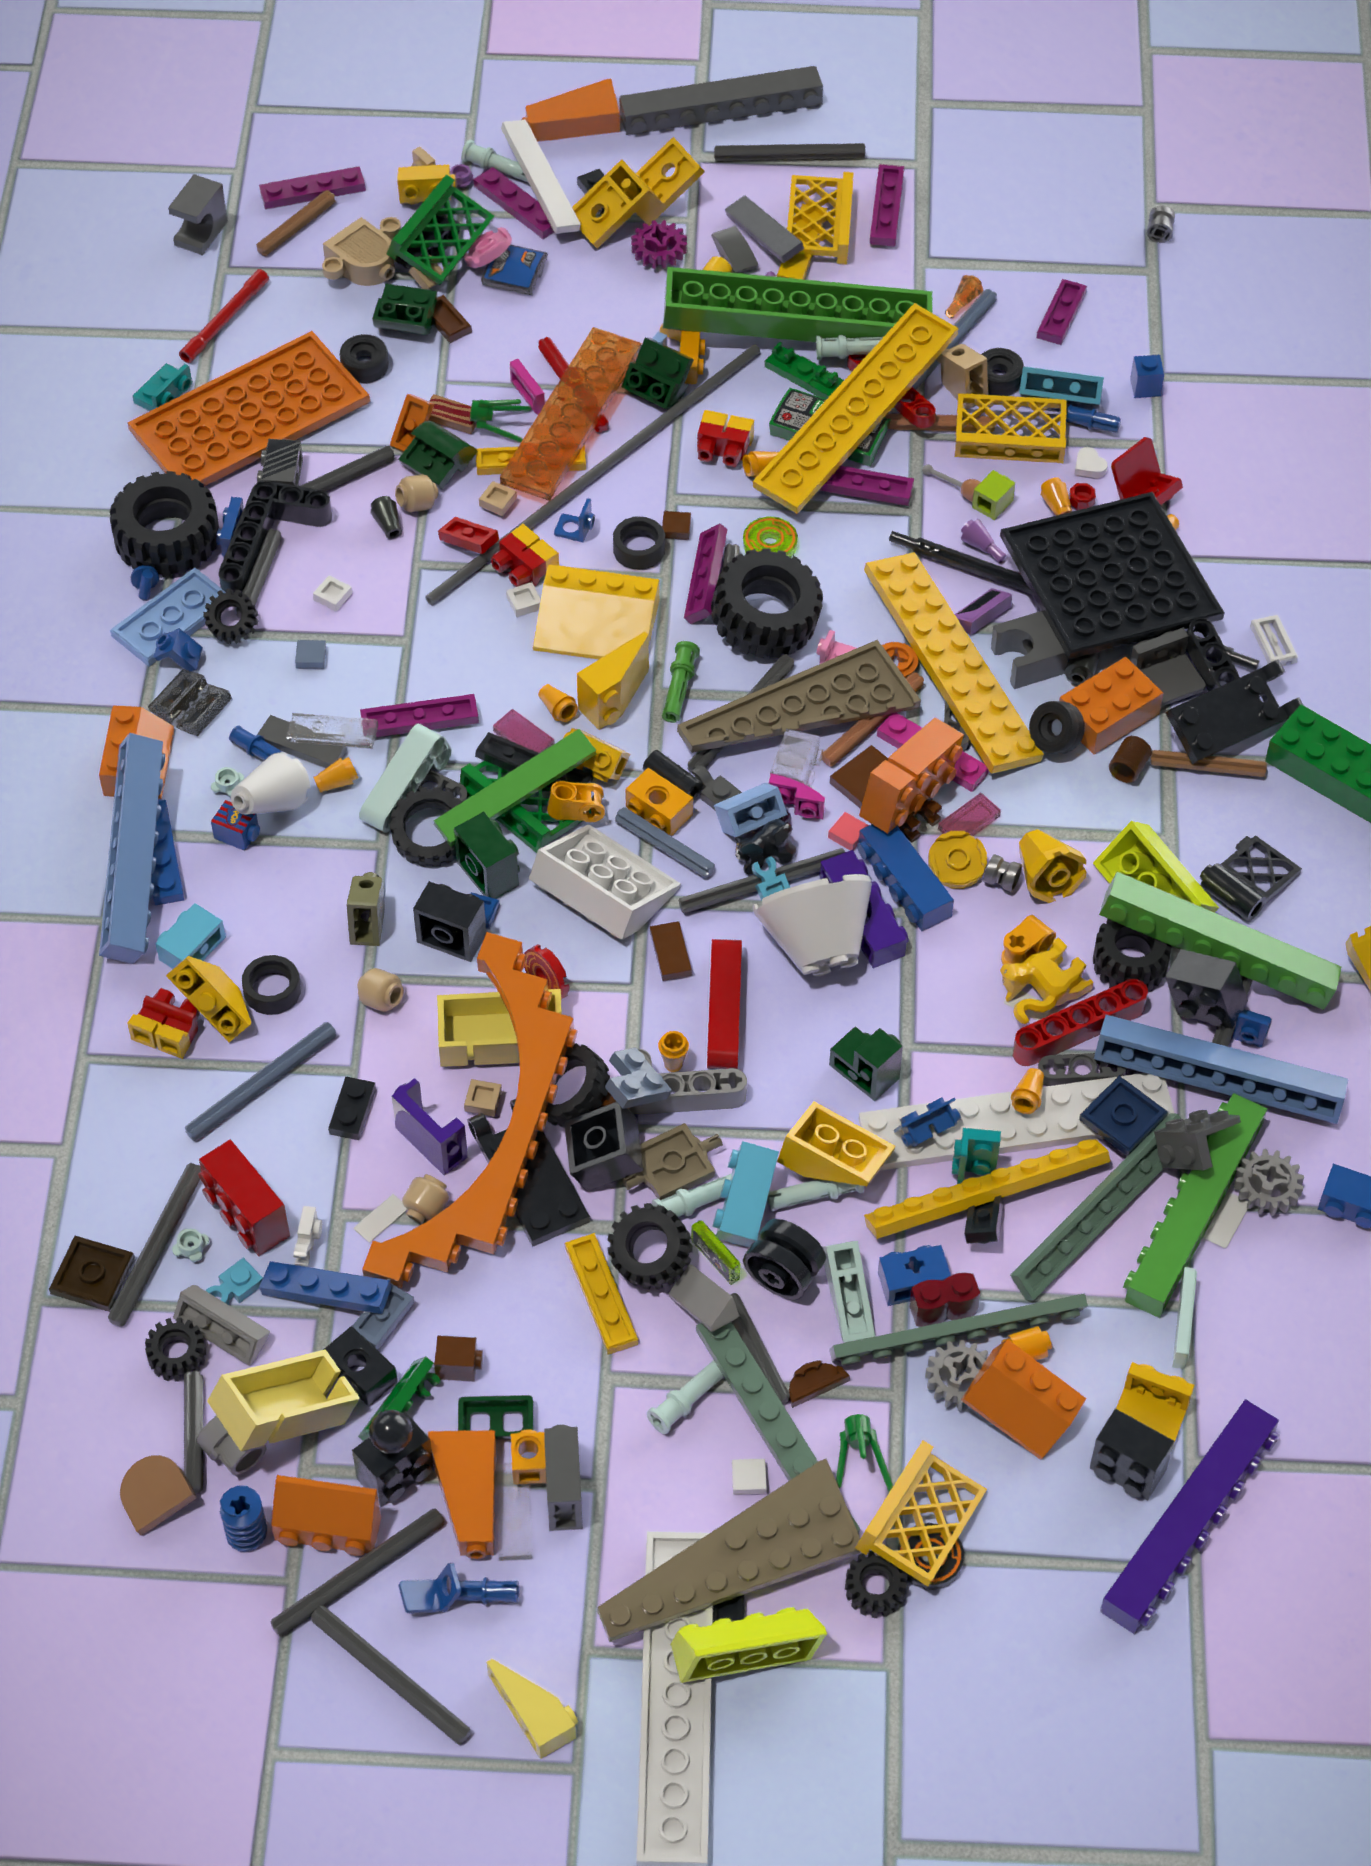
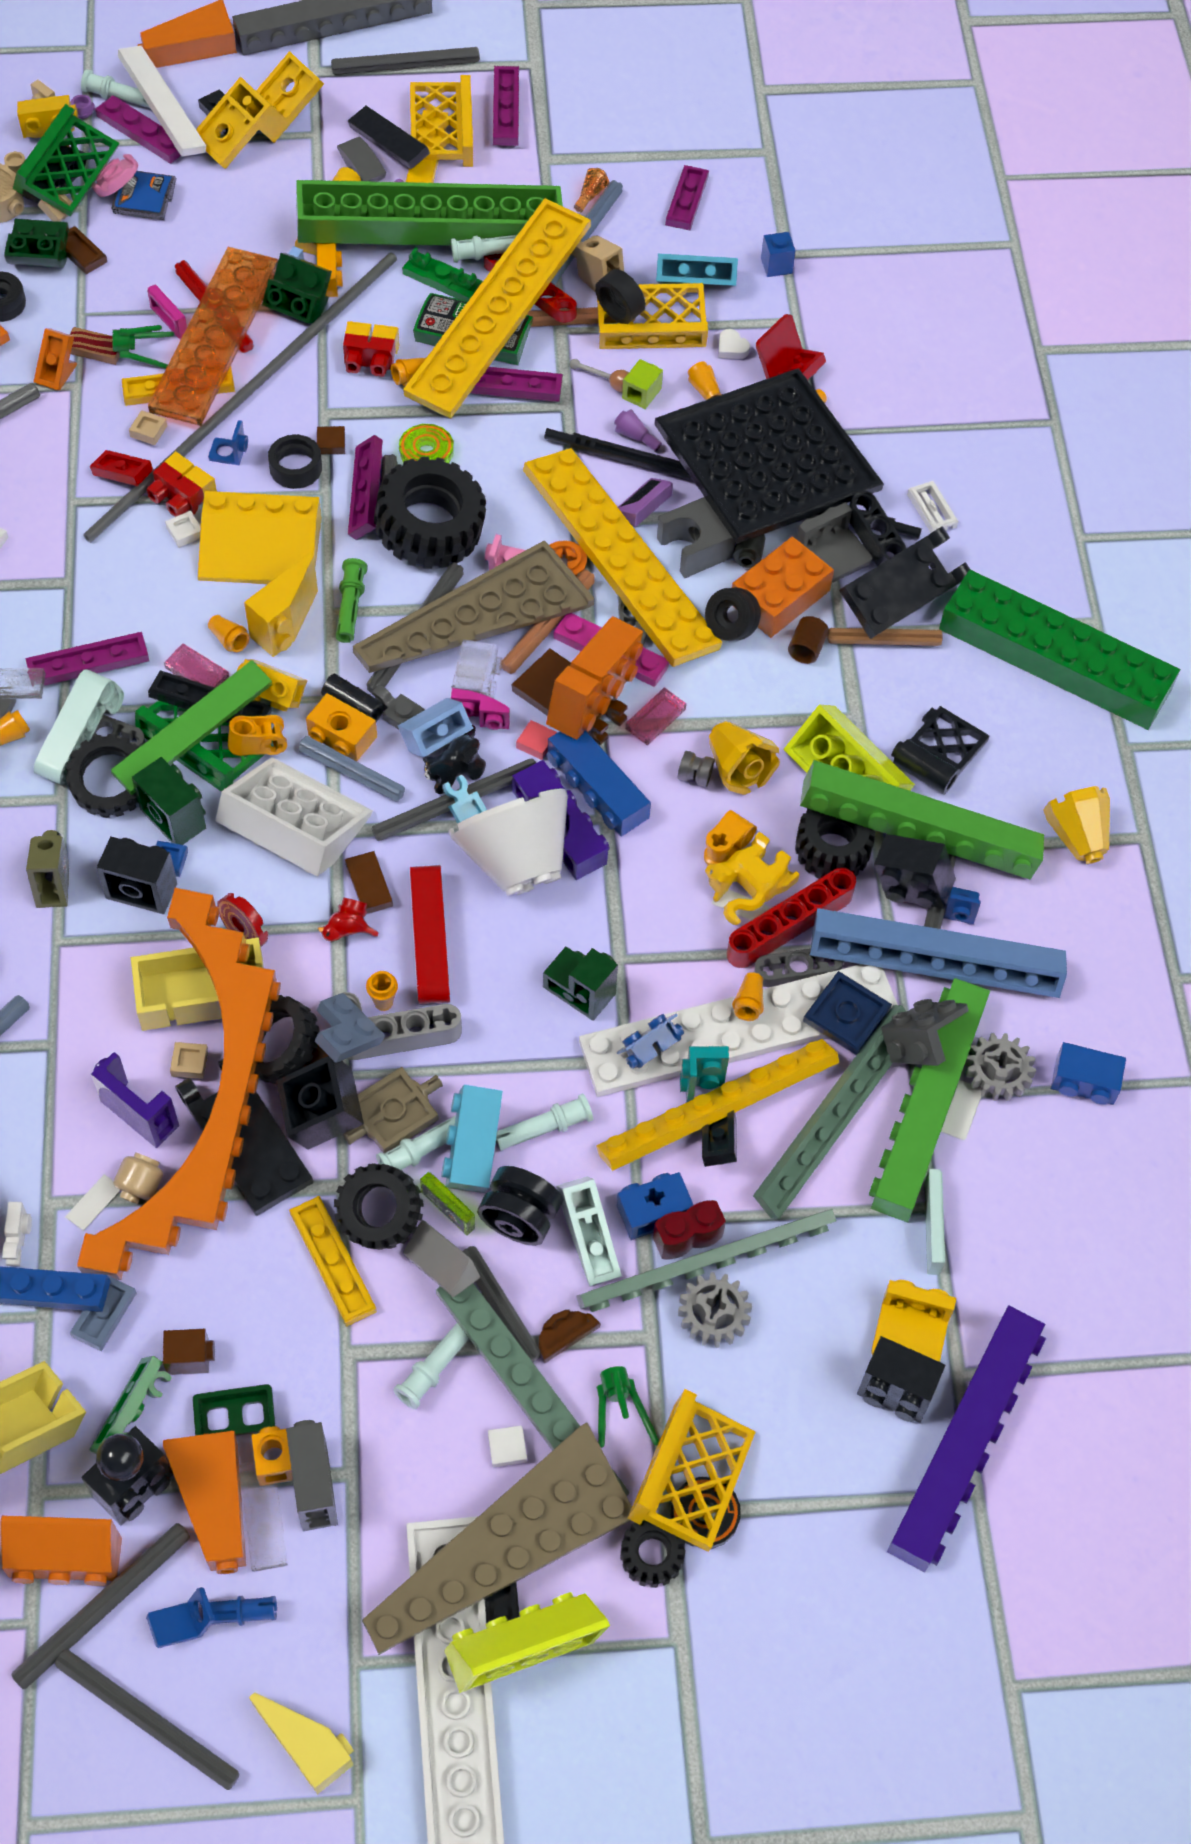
camera: 10 degrees left, 5 degrees up
black brick [323,1325,398,1407] -> none
black plate [328,1076,376,1140] -> none
tan head [357,968,404,1012] -> none
pearl dark grey cone [370,496,402,539] -> none
tan head [395,474,438,512] -> none
dark green brick [398,421,478,490] -> none
magenta gear [631,220,687,269] -> none
yellow slope [777,1101,896,1186] -> none
yellow tile [928,831,987,889] -> none
orange slope [961,1339,1087,1460] -> none
black tyre [981,348,1024,396] -> none
light orange brick [1001,1326,1052,1361] -> none
blue axle [1066,405,1121,432] -> none
red tile [1069,483,1096,510] -> none
flat silver wheel [1147,206,1175,243] -> none
none -> red animal [318,897,379,942]
none -> black tyre [595,269,646,324]

